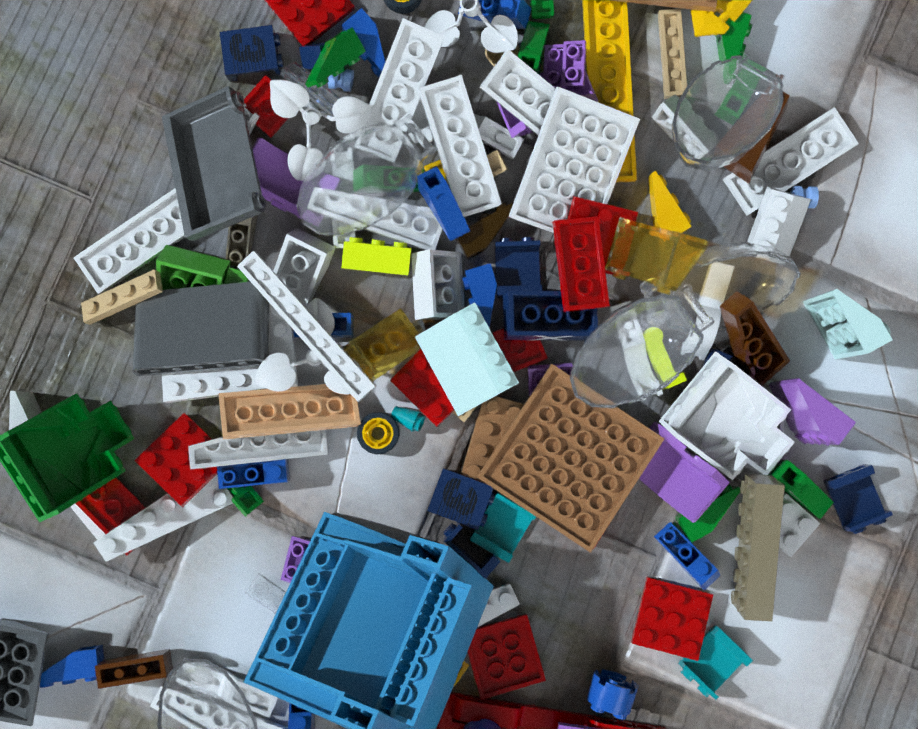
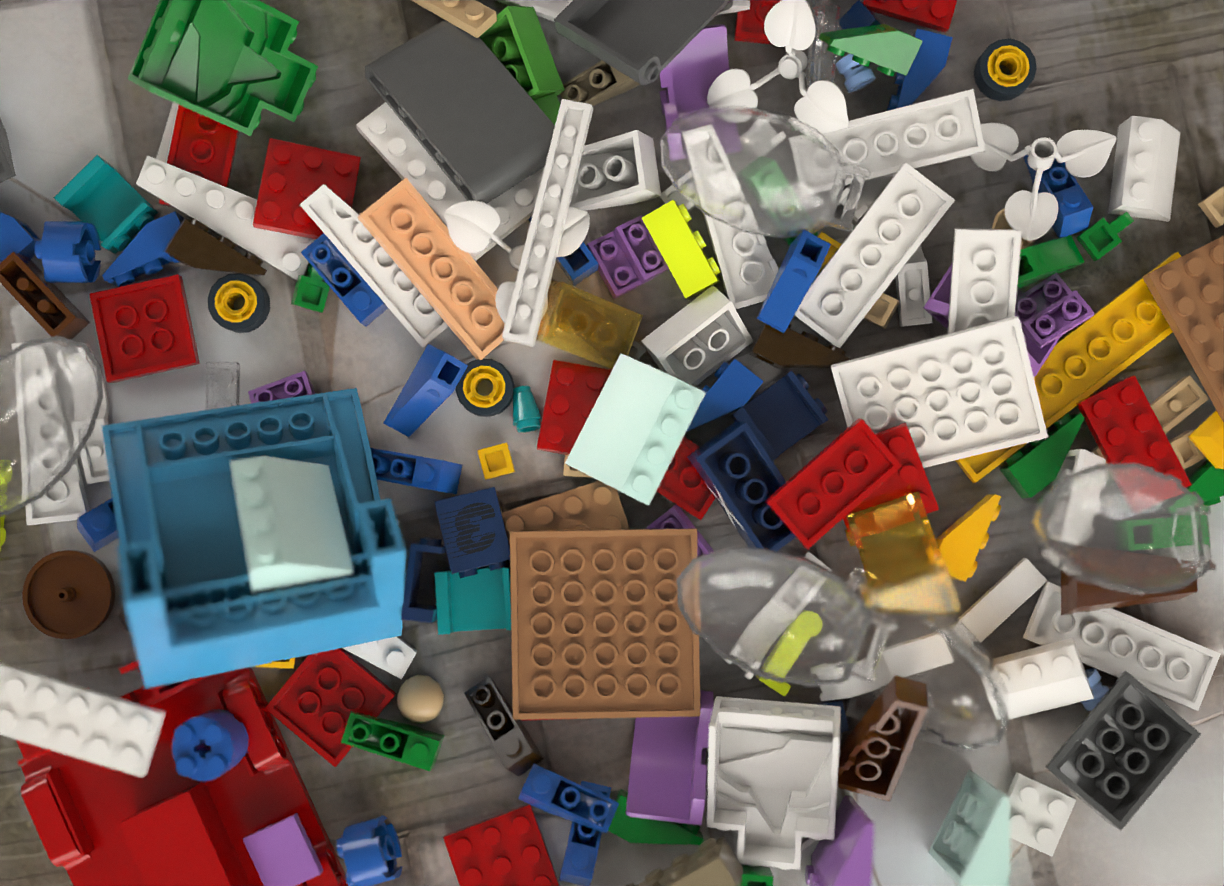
camera: 60 degrees right, 0 degrees up
none -> blue brick [35,221,101,283]
none -> teal panel [53,155,158,254]
none -> red plate [89,274,200,383]
none -> blue slope [102,211,185,287]
none -> dark brown slope [163,218,267,276]
none -> wheel [207,273,270,333]
none -> light aqua slope [230,456,353,591]
none -> green slope [341,712,445,772]
none -> blue slope [370,448,462,494]
none -> blue slope [383,344,468,437]
none -> tan hair [397,675,444,724]
none -> dark brown slope [464,676,544,777]
none -> yellow plate [477,442,515,480]
none -> blue slope [518,764,619,833]
none -> medium lavender slope [586,215,669,299]
none -> white tile [957,558,1047,643]
none -> green slope [999,413,1085,498]
none -> white plate [1006,772,1076,856]
none -> dark grey slope [1045,671,1201,830]
none -> red plate [1076,375,1192,513]
none -> tan plate [1169,430,1206,470]

